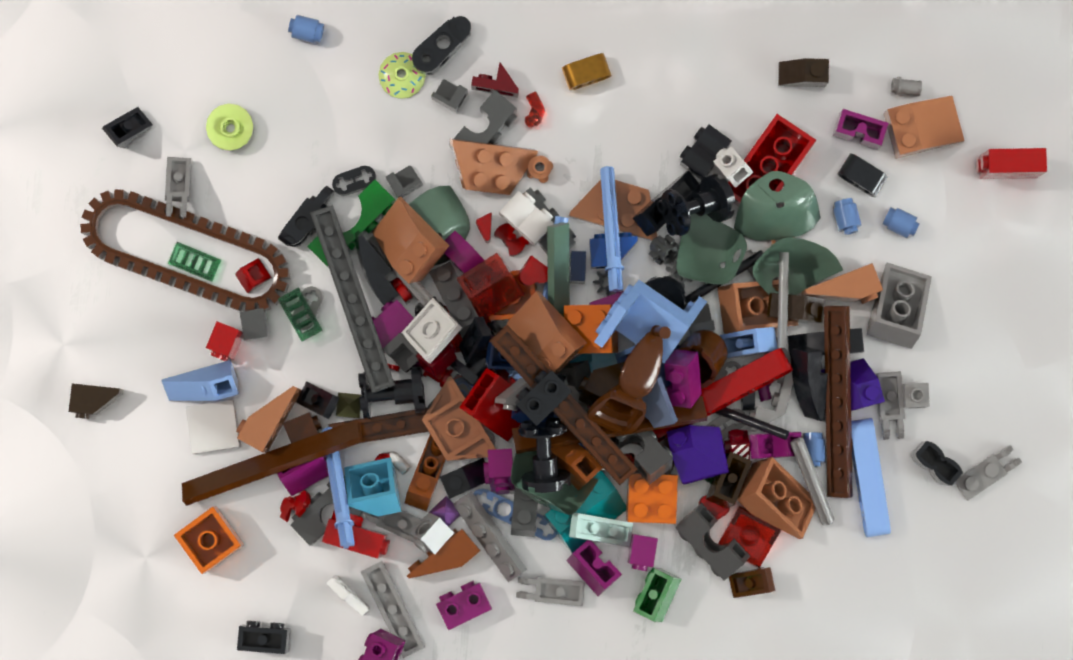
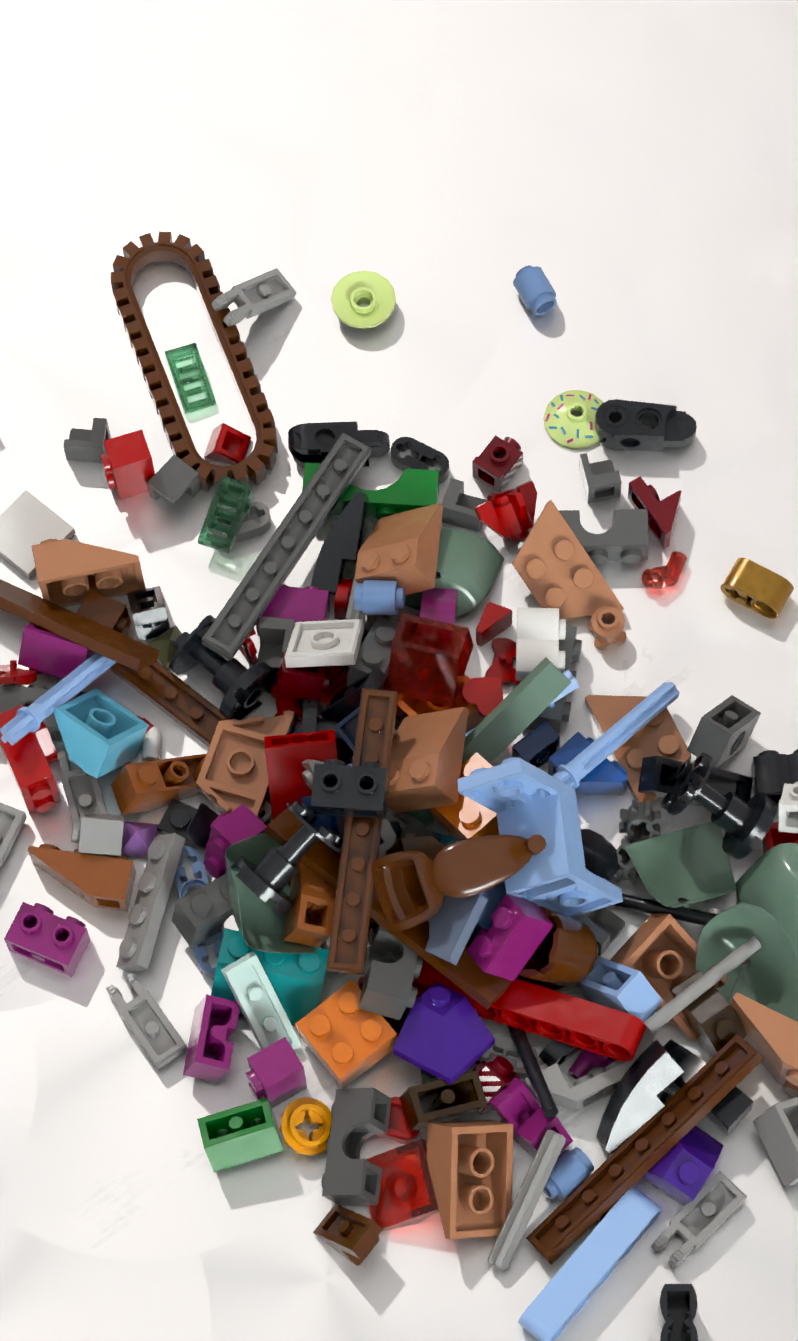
camera: 55 degrees right, 20 degrees down
black slope [102,107,153,149] -> none
light blue slope [162,360,239,401] -> none
light grey brick [902,383,930,409] -> none
none -> dark grey panel [63,418,110,463]
none -> light orange gear [278,1097,332,1157]
none -> medium blue brick [354,580,405,615]
none -> dark red brick [472,435,523,493]
none -> red brick [474,481,537,542]
none -> dark grey brick [687,695,761,768]

